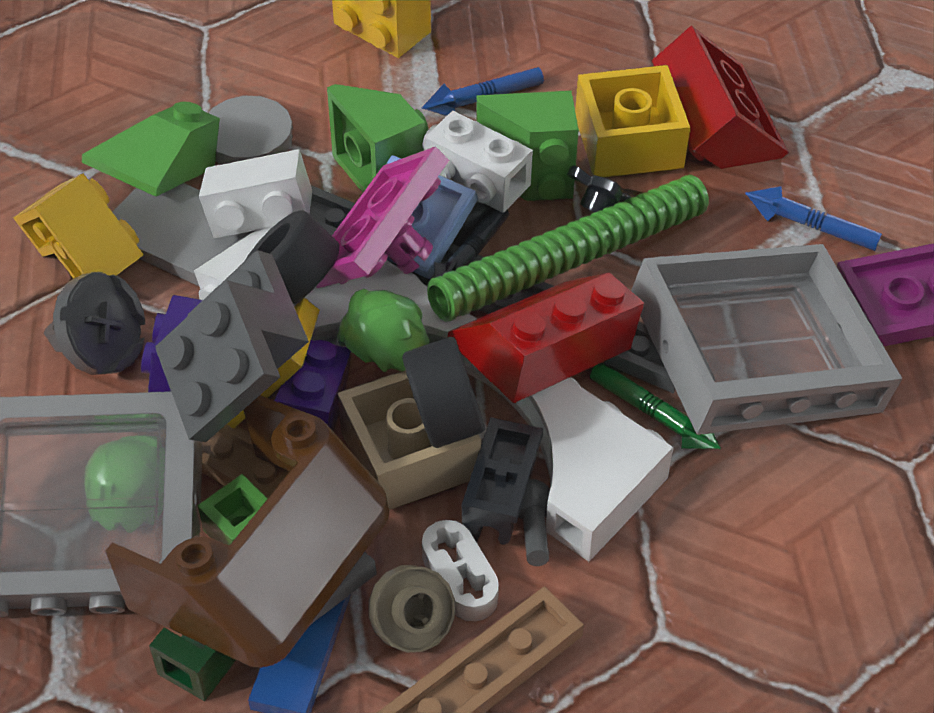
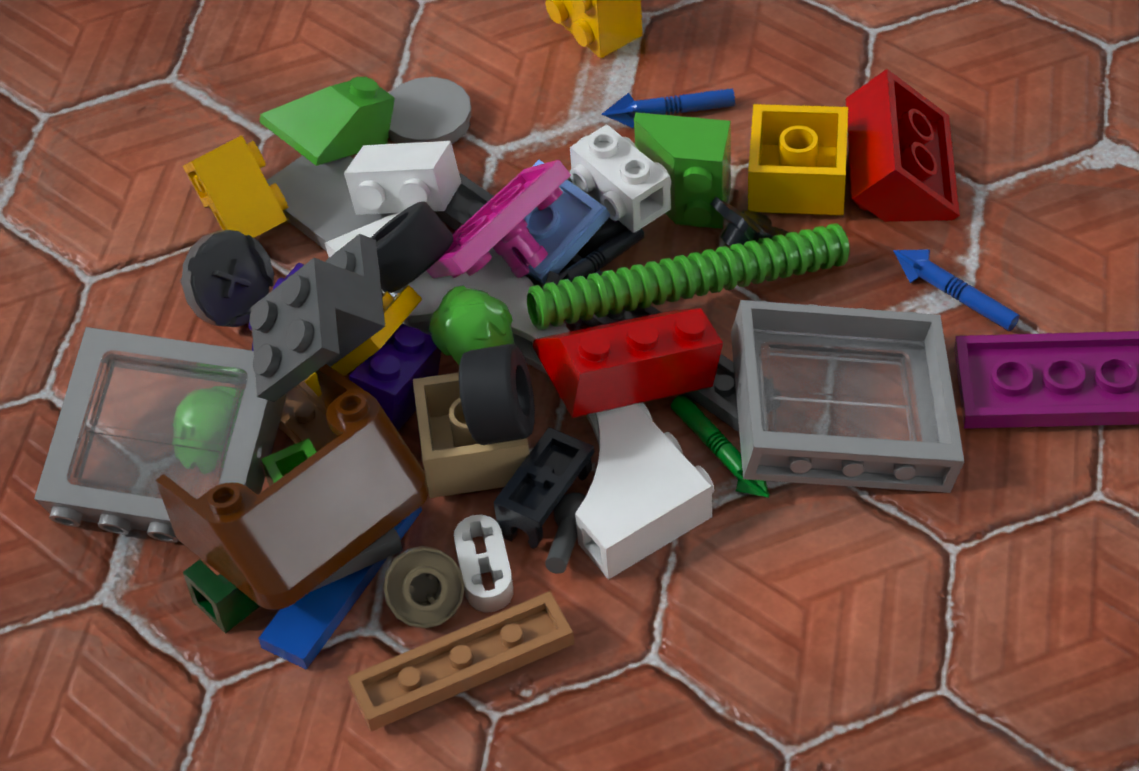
camera: 20 degrees right, 0 degrees up
bright green slope [327,84,429,193] -> none

